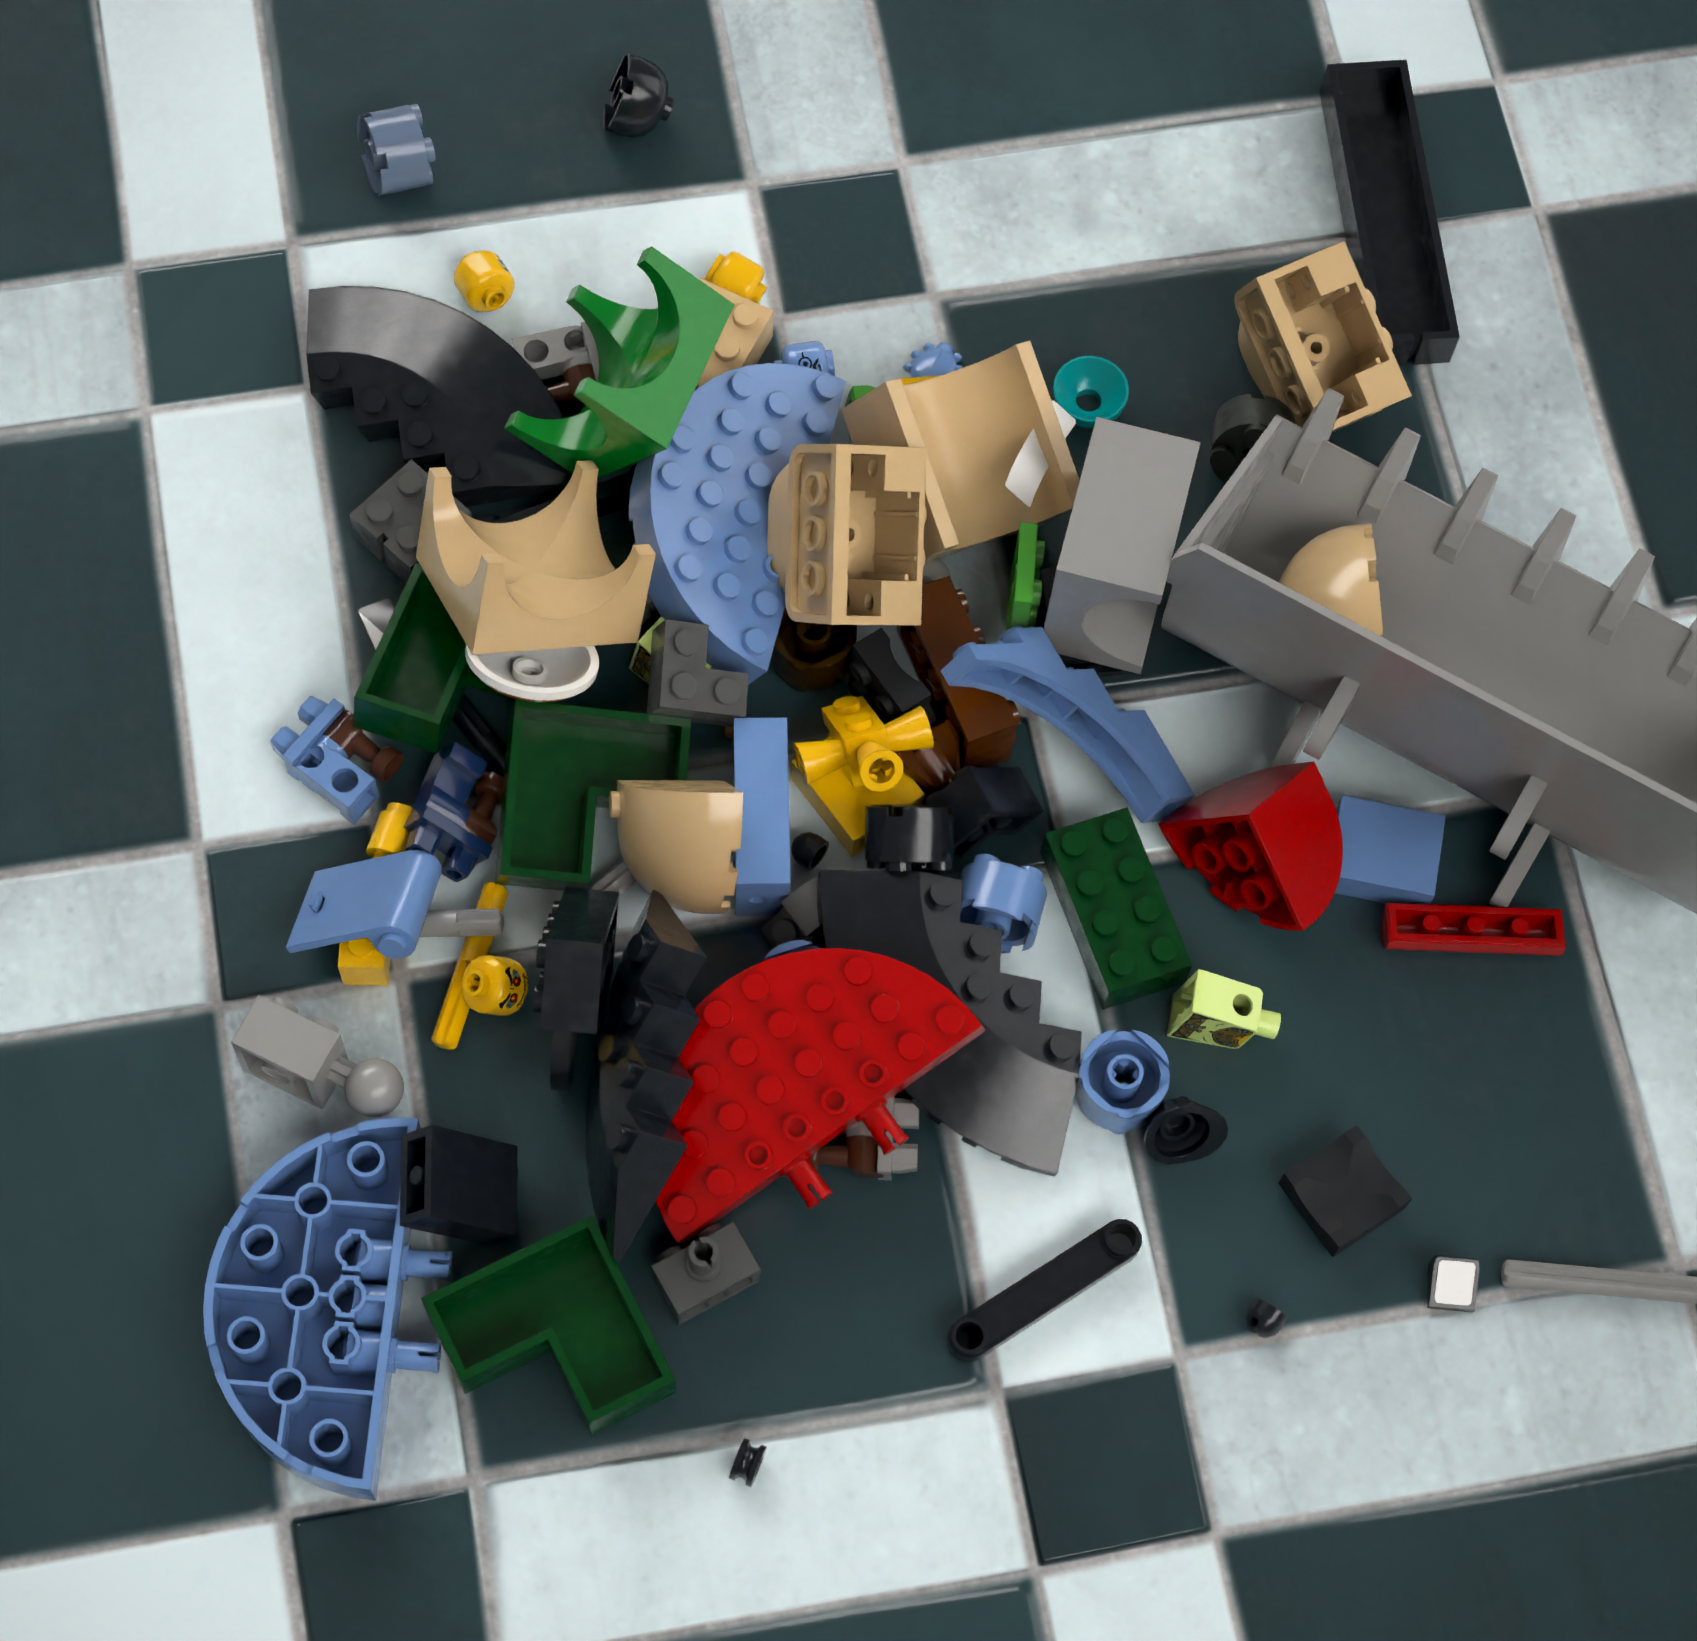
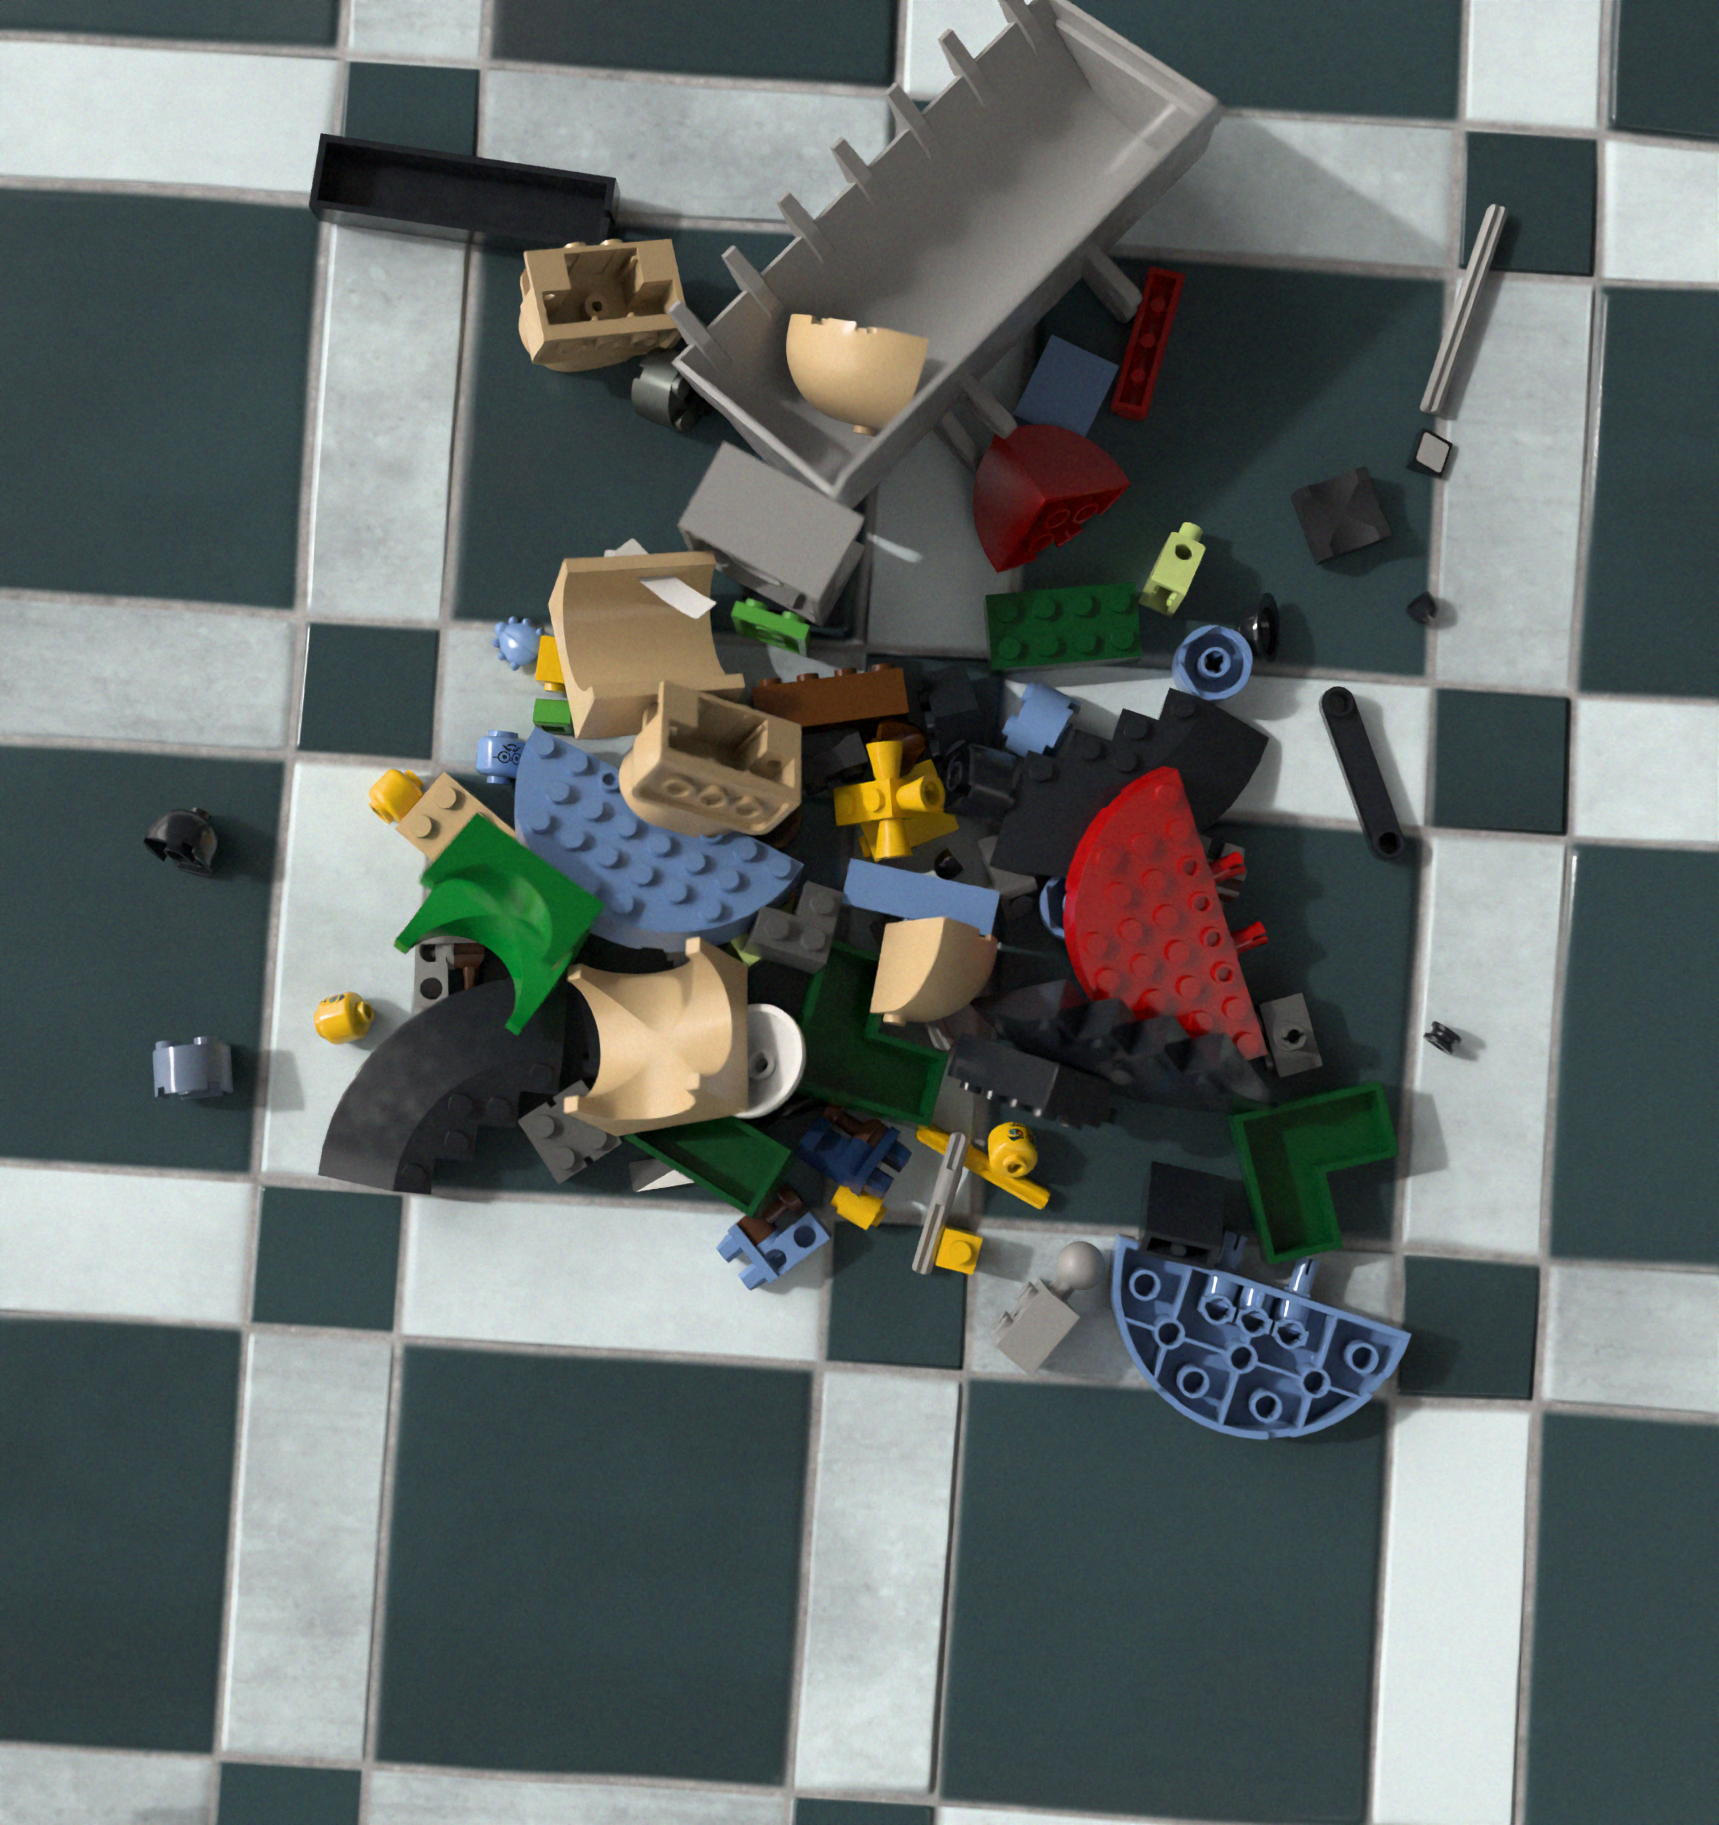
camera: 70 degrees left, 20 degrees up
medium blue door [286,850,442,959] -> none
medium blue arch [941,626,1195,823] -> none
teal piece [1053,356,1129,428] -> none

